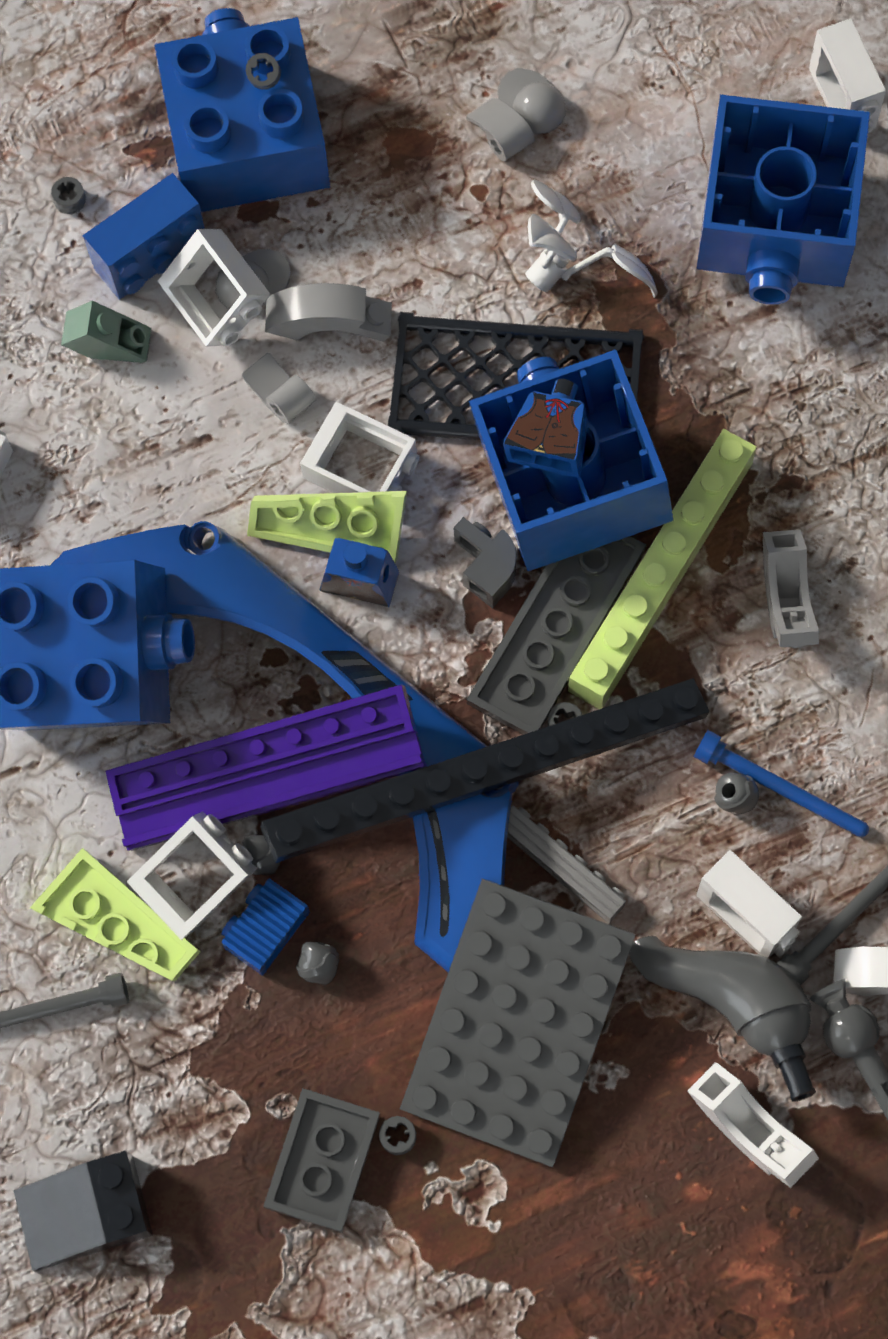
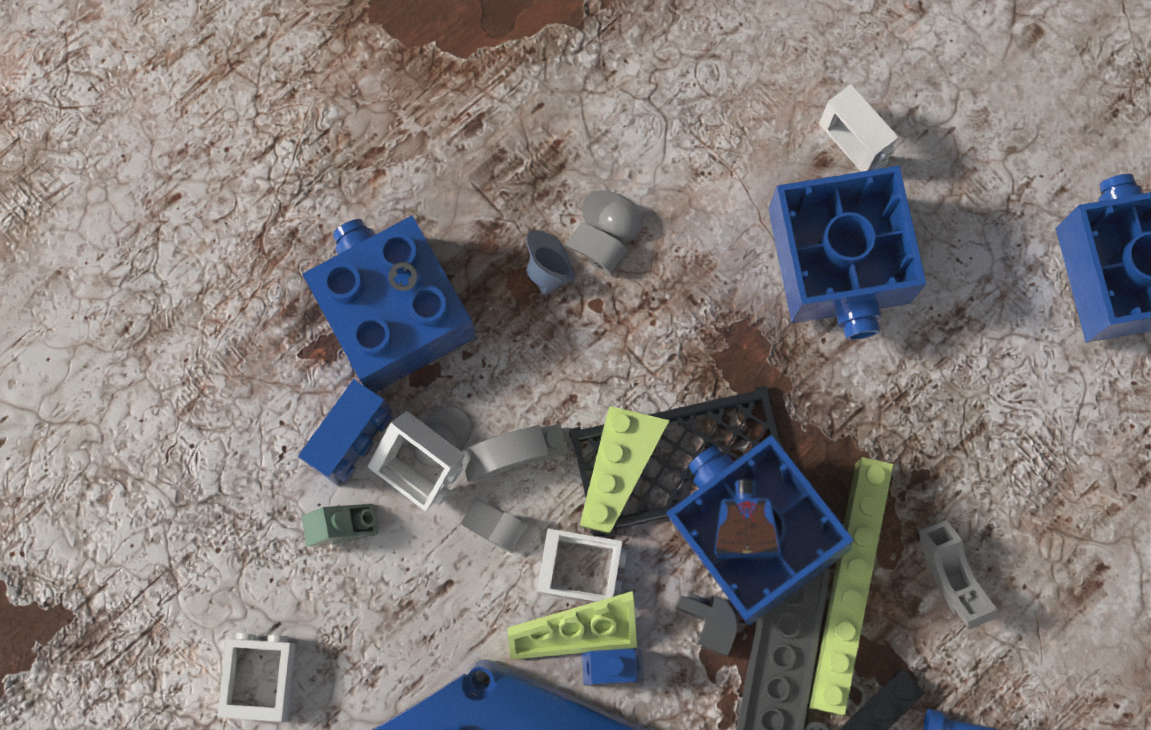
camera: 20 degrees left, 5 degrees up
dark grey bush [51,177,86,214] -> none
white plant [525,179,658,297] -> none
none -> sand blue piece [526,230,576,295]
none -> yellowish green wing [580,406,669,534]

